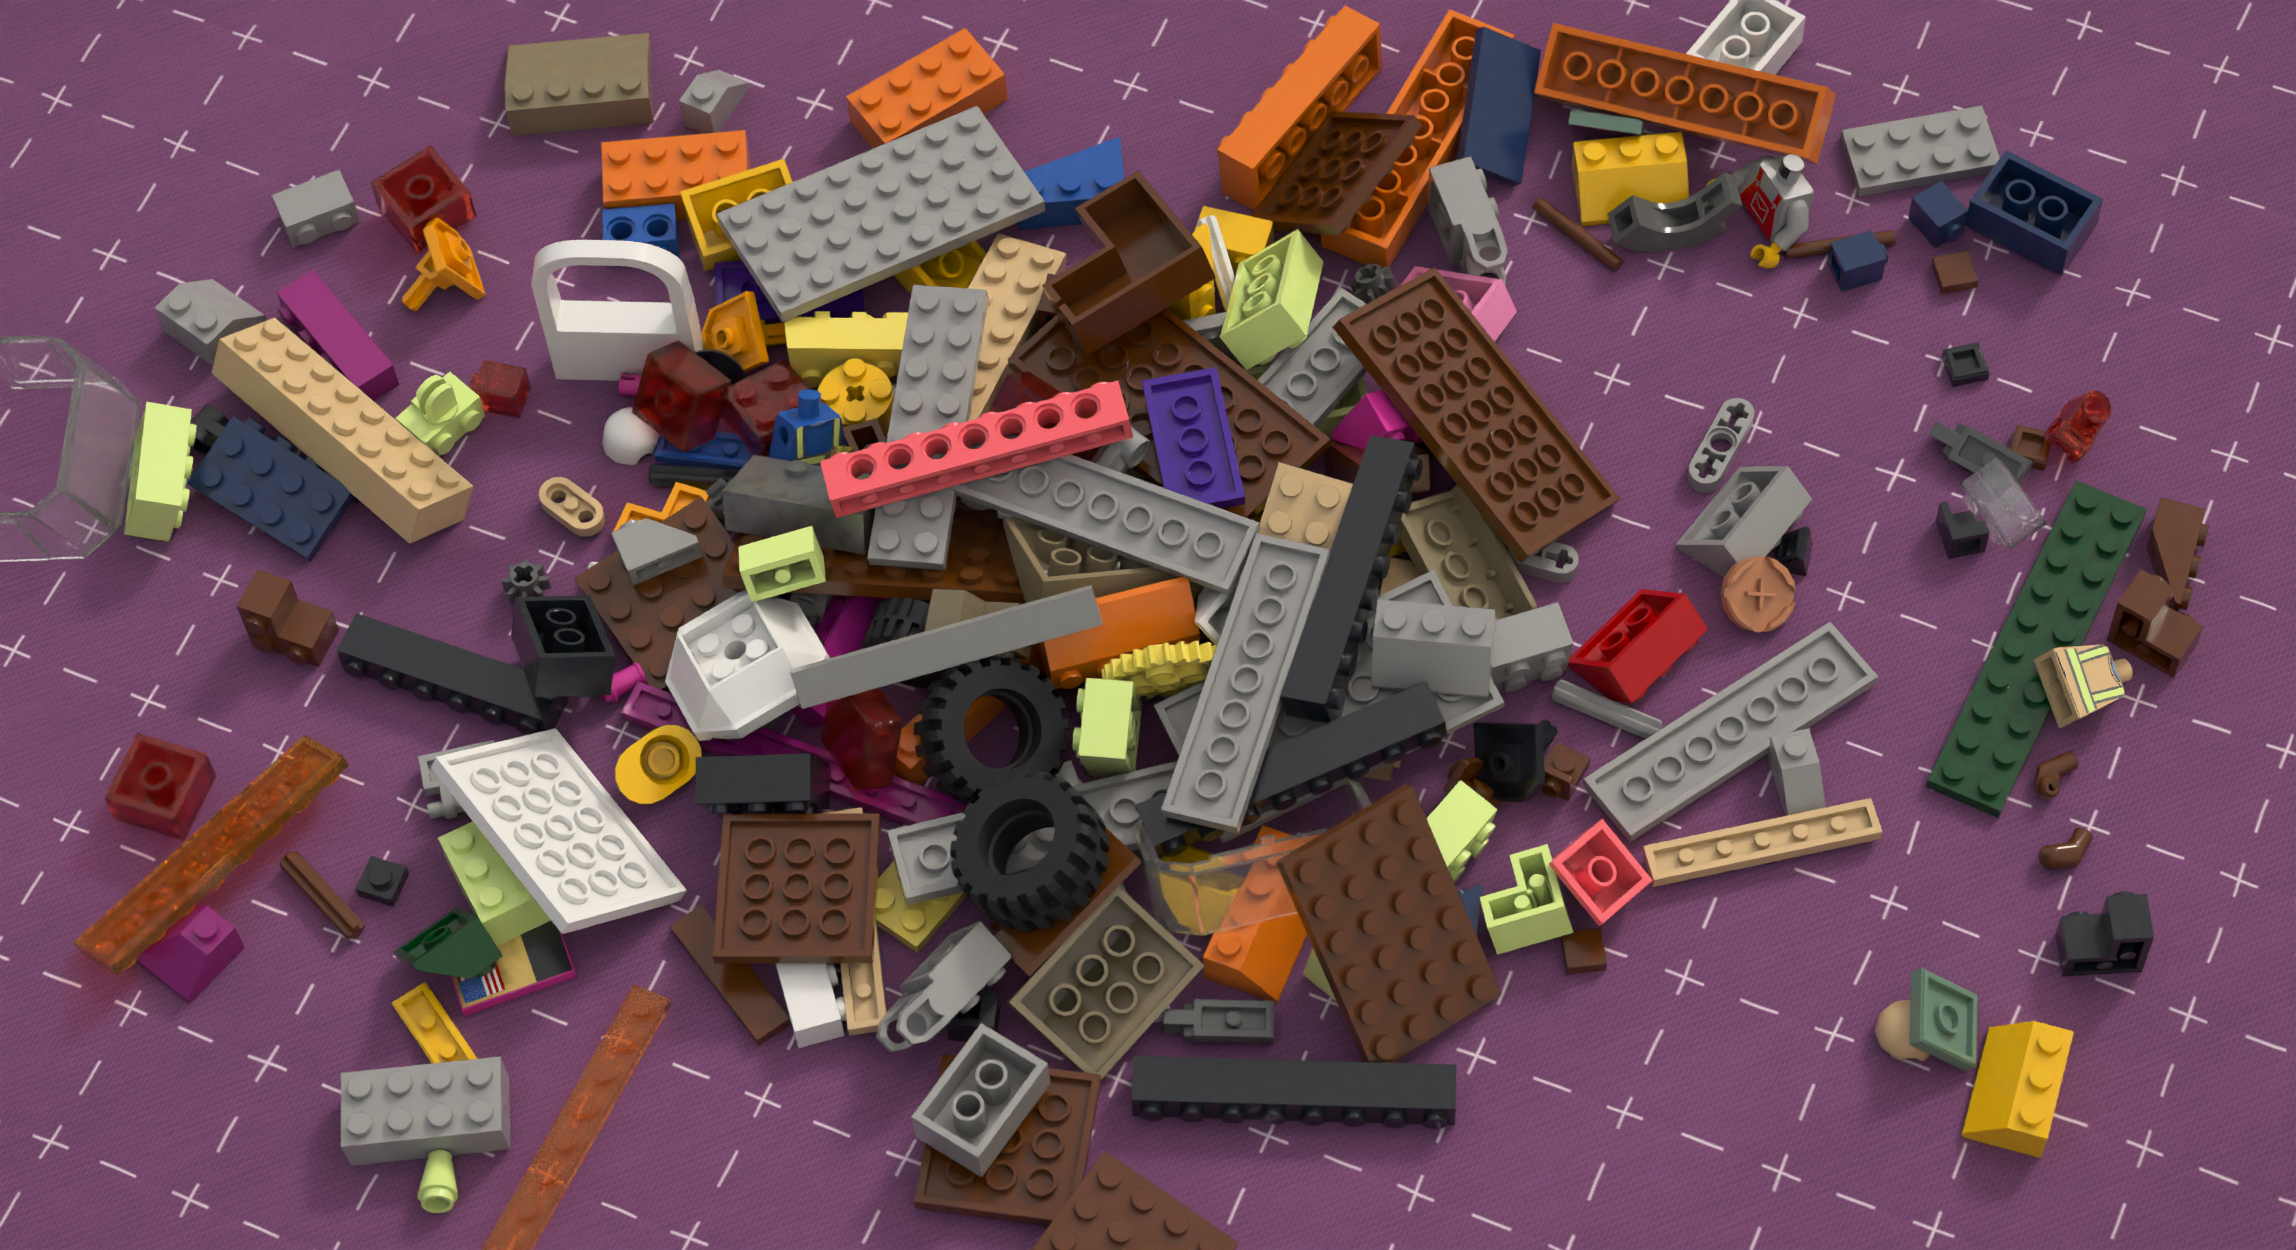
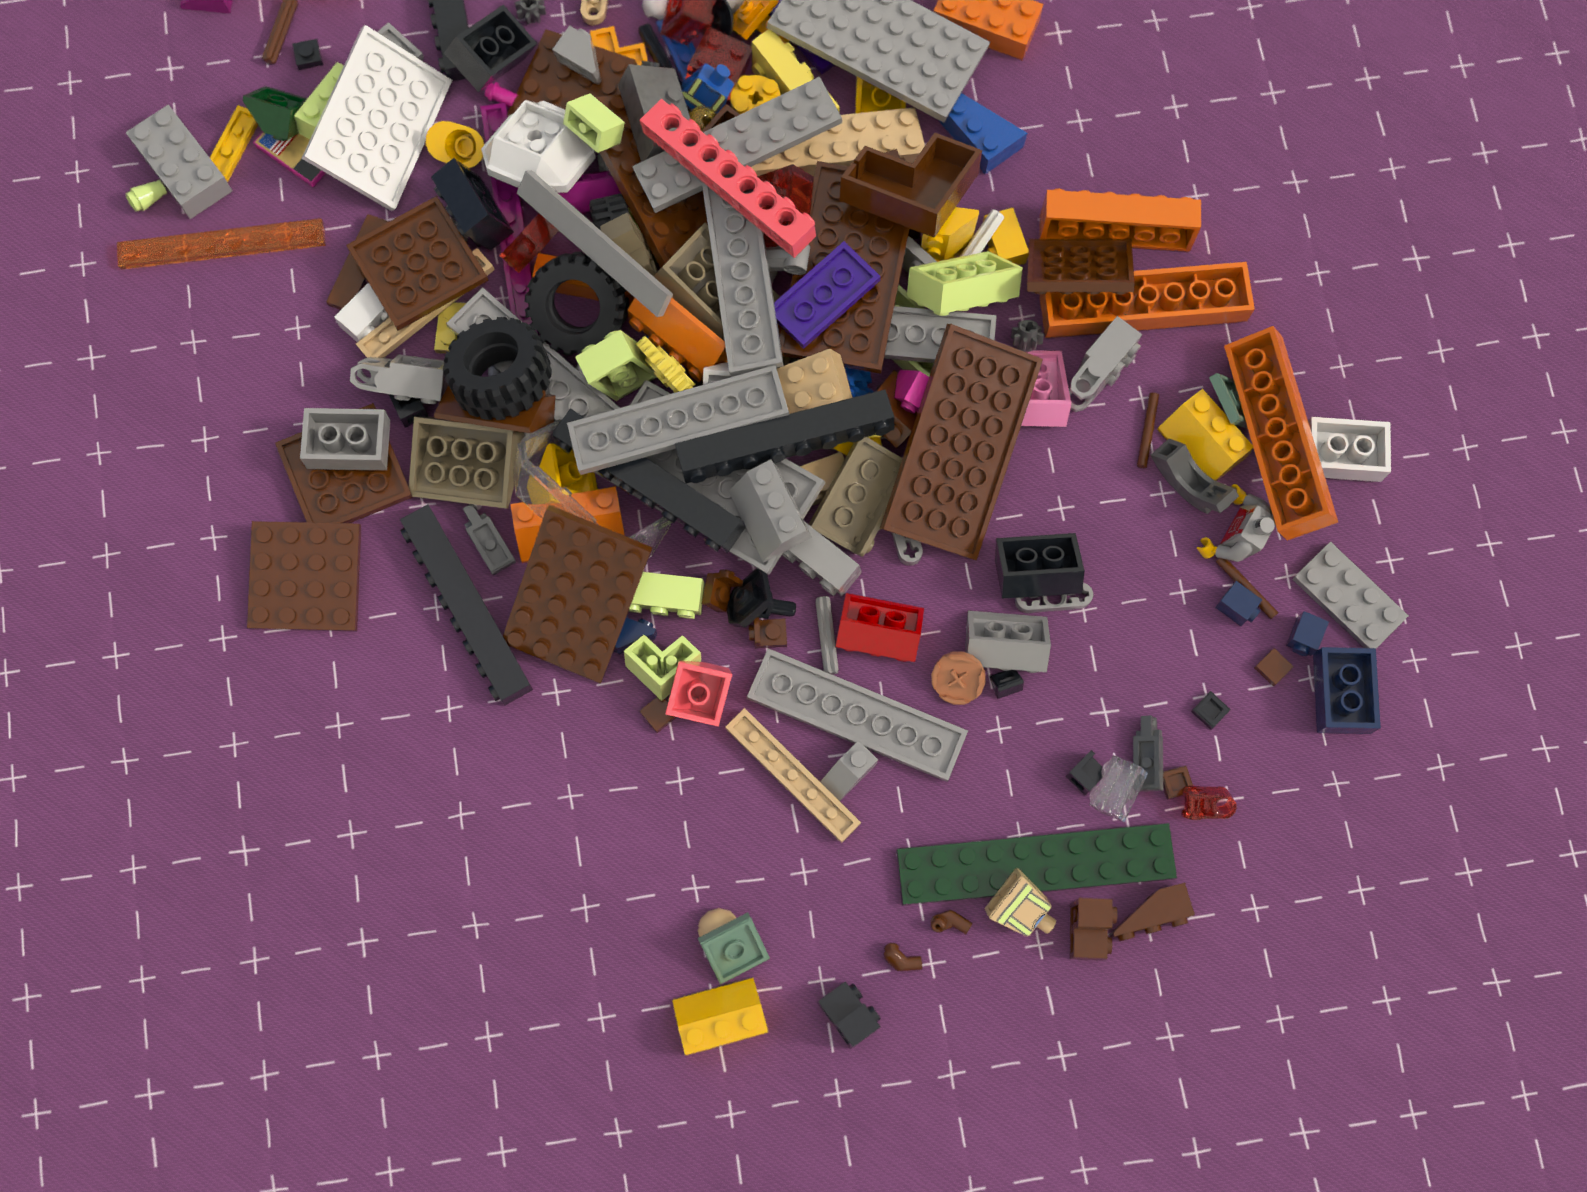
camera: 50 degrees right, 15 degrees up
dark blue tile [1457,27,1541,186] -> none
none -> black brick [995,533,1085,599]

